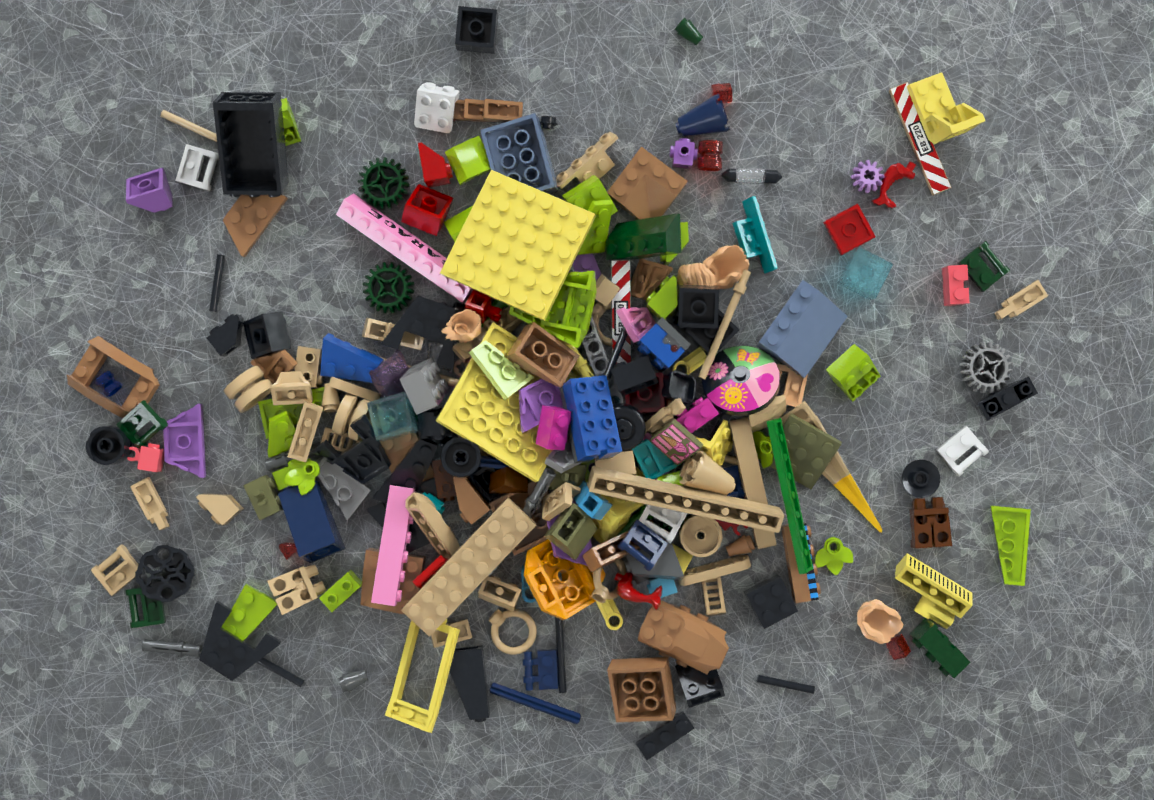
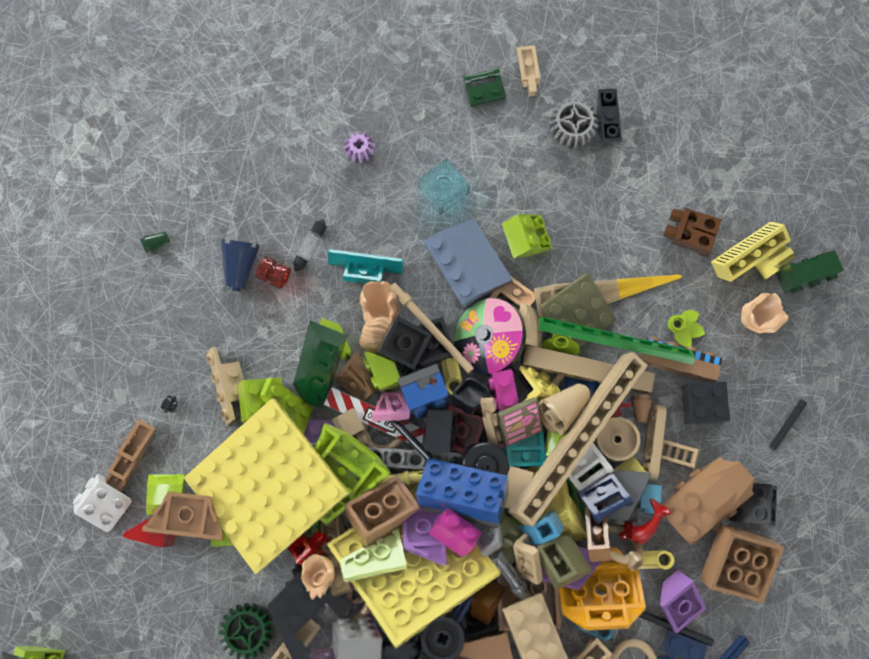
camera: 60 degrees left, 10 degrees down
bright pink brick [336,193,474,303] -> none
dark green gear [358,157,410,210] -> none
red slope [401,184,454,236] -> none
black brick [455,6,498,54] -> none
sand blue slope [480,113,559,194] -> none
medium nougat slope [607,147,688,220] -> none
black plate [636,711,695,760] -> none
medium lavender brick [670,138,698,169] -> none
clear red slope [711,83,732,103] -> none
red plate [823,204,876,256] -> none
red animal [871,161,916,209] -> none
clear red slope [885,634,911,660] -> none
tile [889,82,951,196] -> none
black dish [902,459,940,498] -> none
light yellow bracket [907,72,985,144] -> none
white plate [936,426,989,477] -> none
coral brick [942,265,970,306] -> none
lime wing [990,505,1031,586] -> none
none -> medium nougat wing [142,491,224,540]
none -> medium lavender slope [660,570,707,634]

